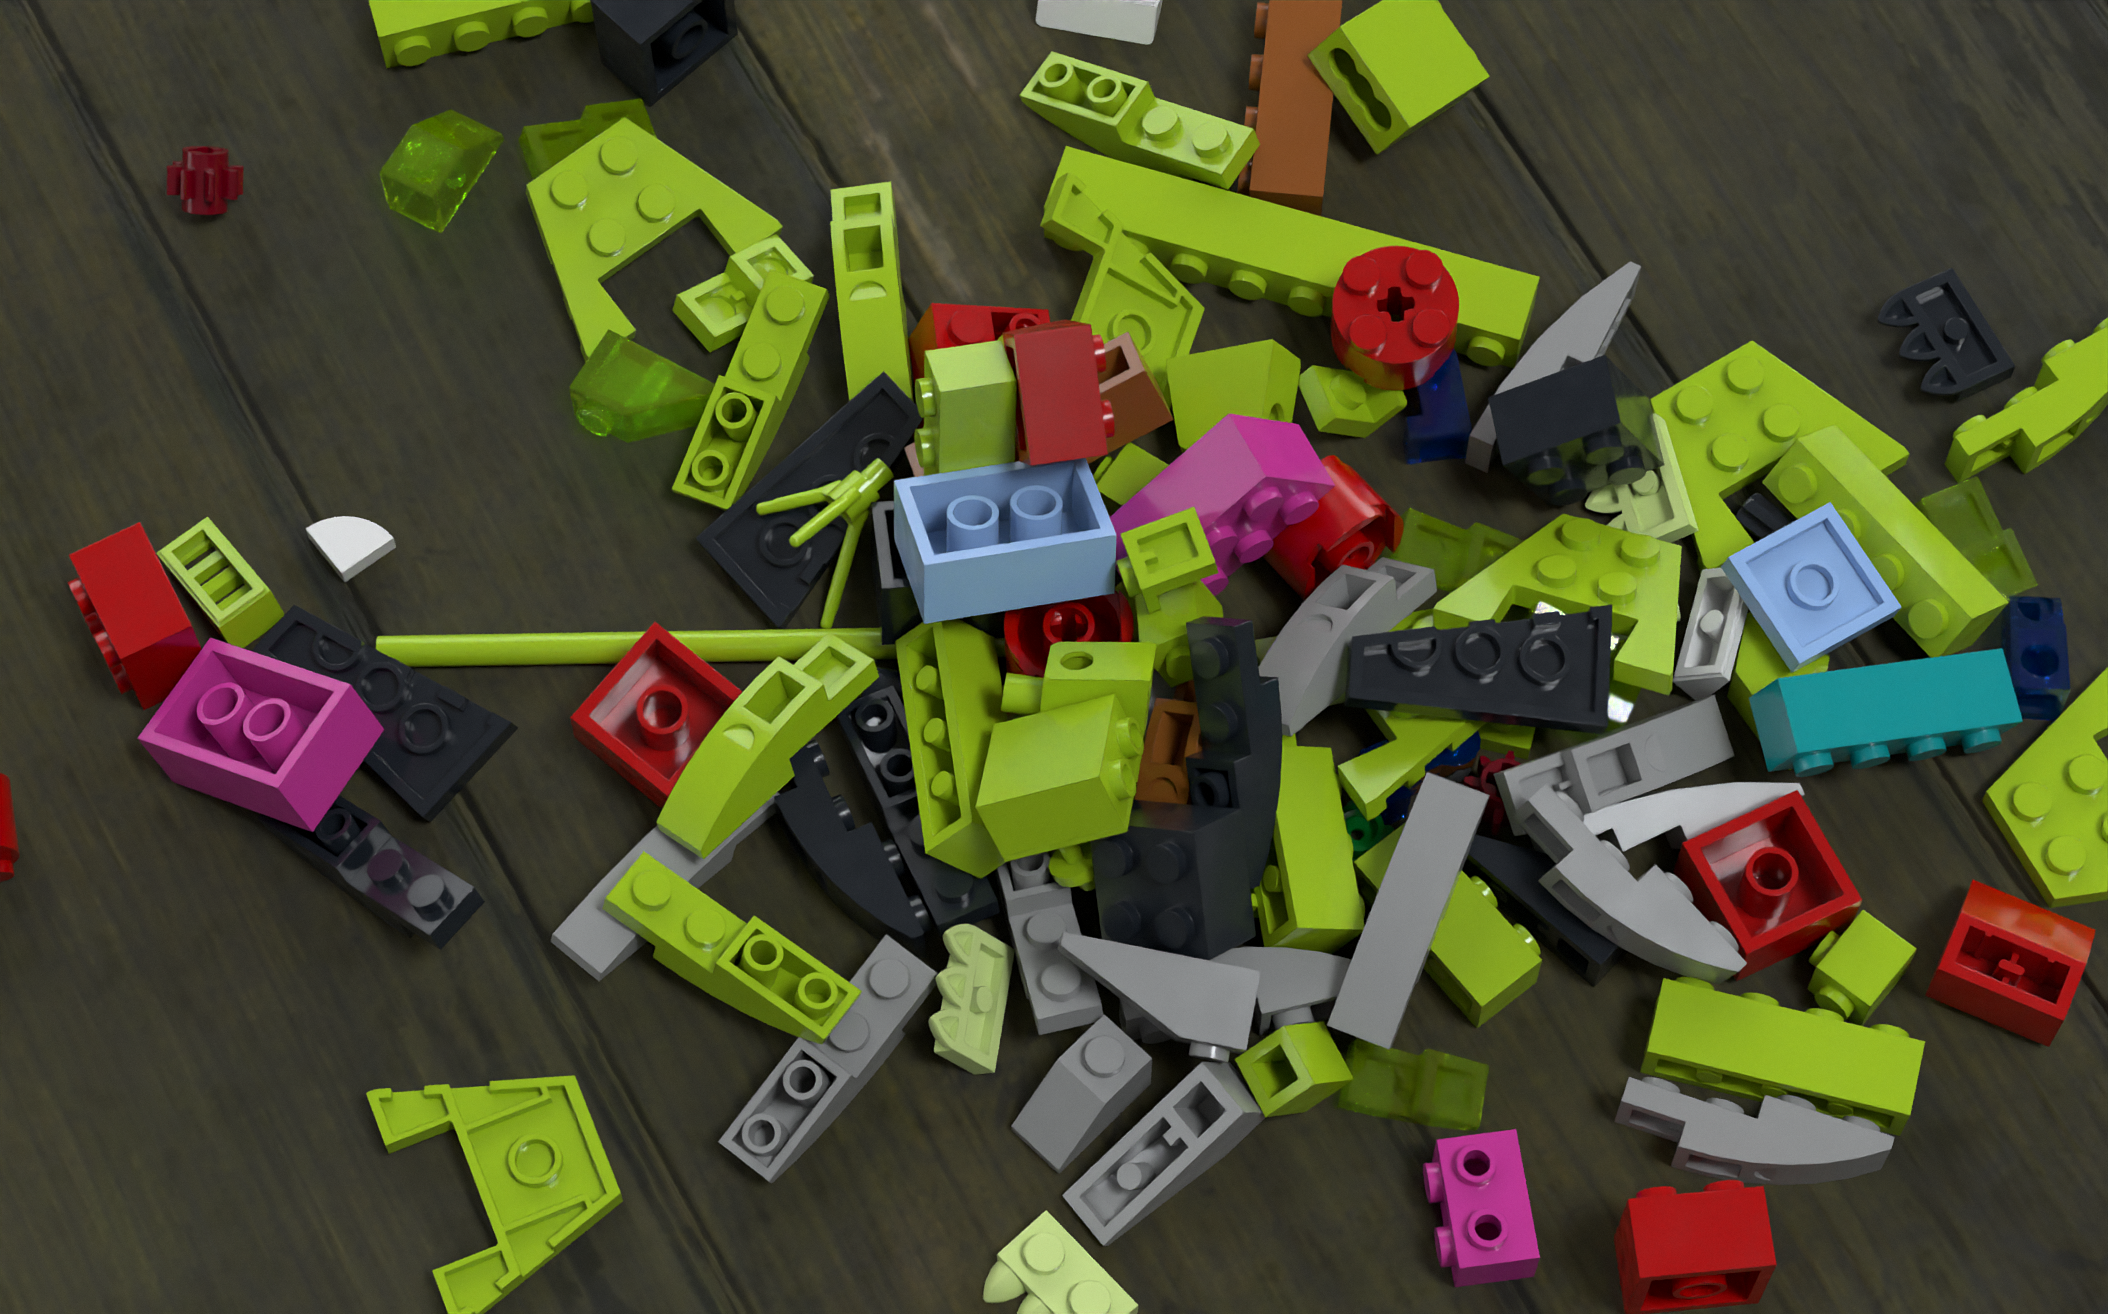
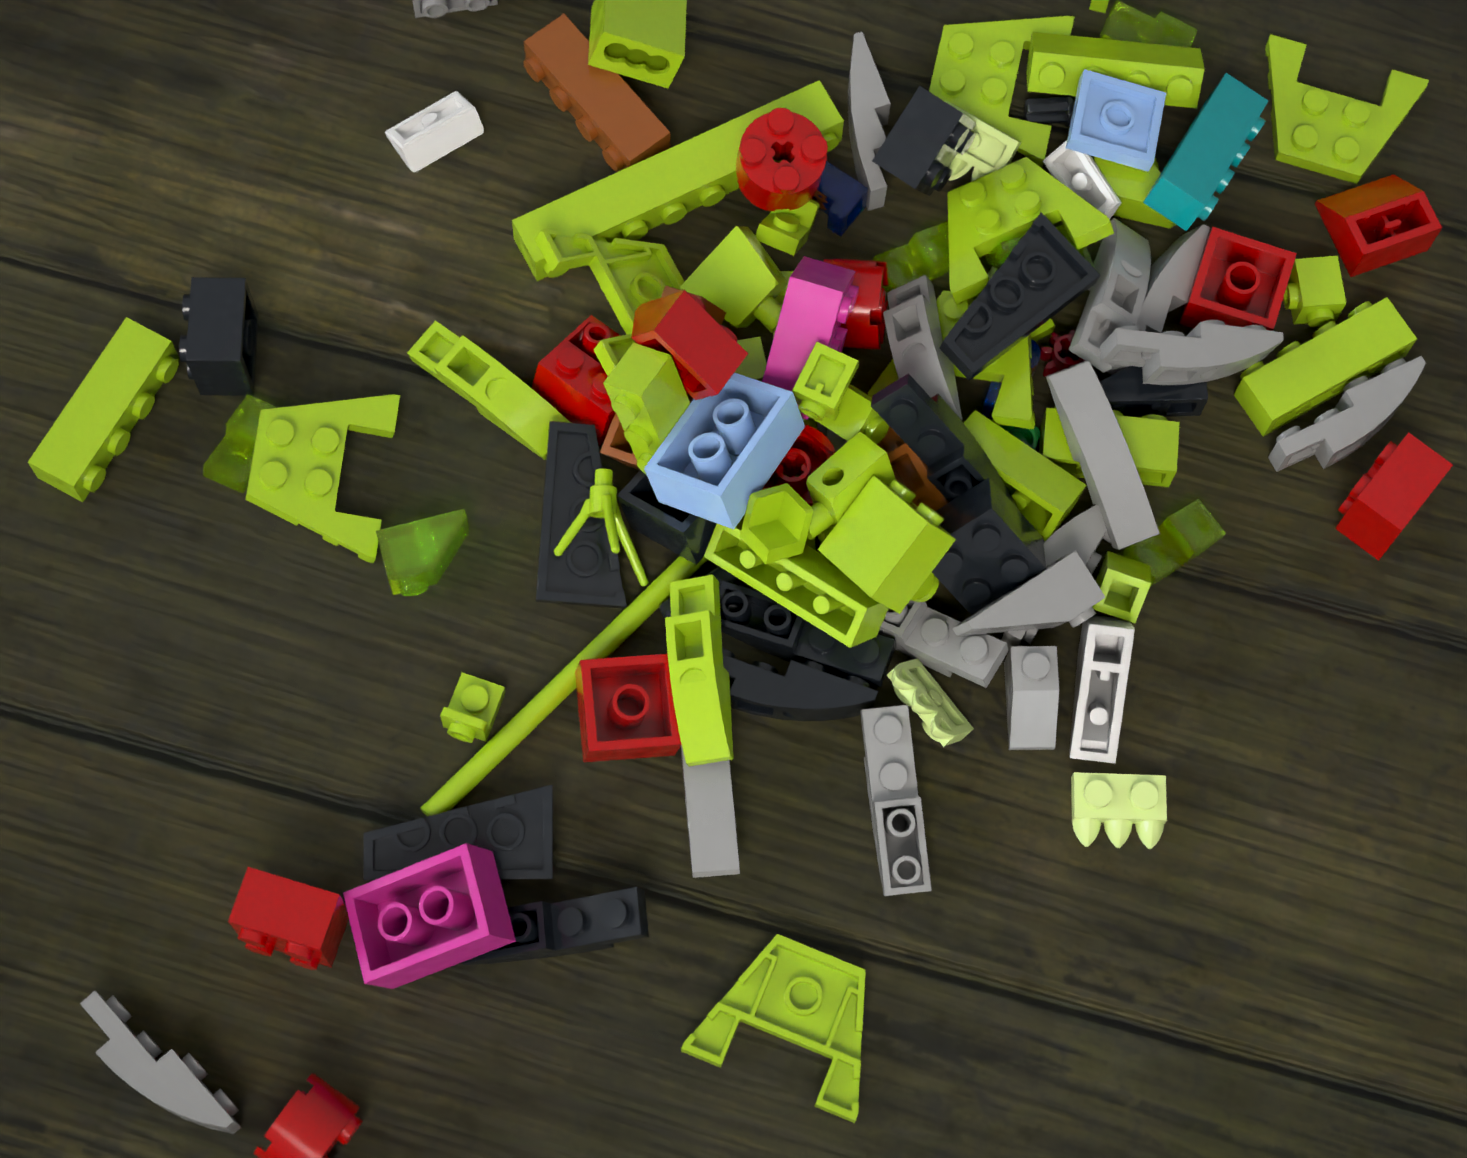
camera: 50 degrees left, 5 degrees up
lime slope [156,516,284,648] -> none
dark red gear [166,146,244,215] -> none
white tile [306,516,396,582] -> none
clear neon green slope [380,109,504,233] -> none
lime slope [602,851,862,1045] -> none
lime slope [672,234,814,352] -> none
lime slope [672,269,830,511] -> none
lime slope [1019,51,1260,190] -> none
dark pink brick [1423,1129,1540,1287] -> none
clear blue leg [2001,596,2071,720] -> none
none -> lime bracket [440,672,506,743]
none -> lime panel [740,483,813,564]

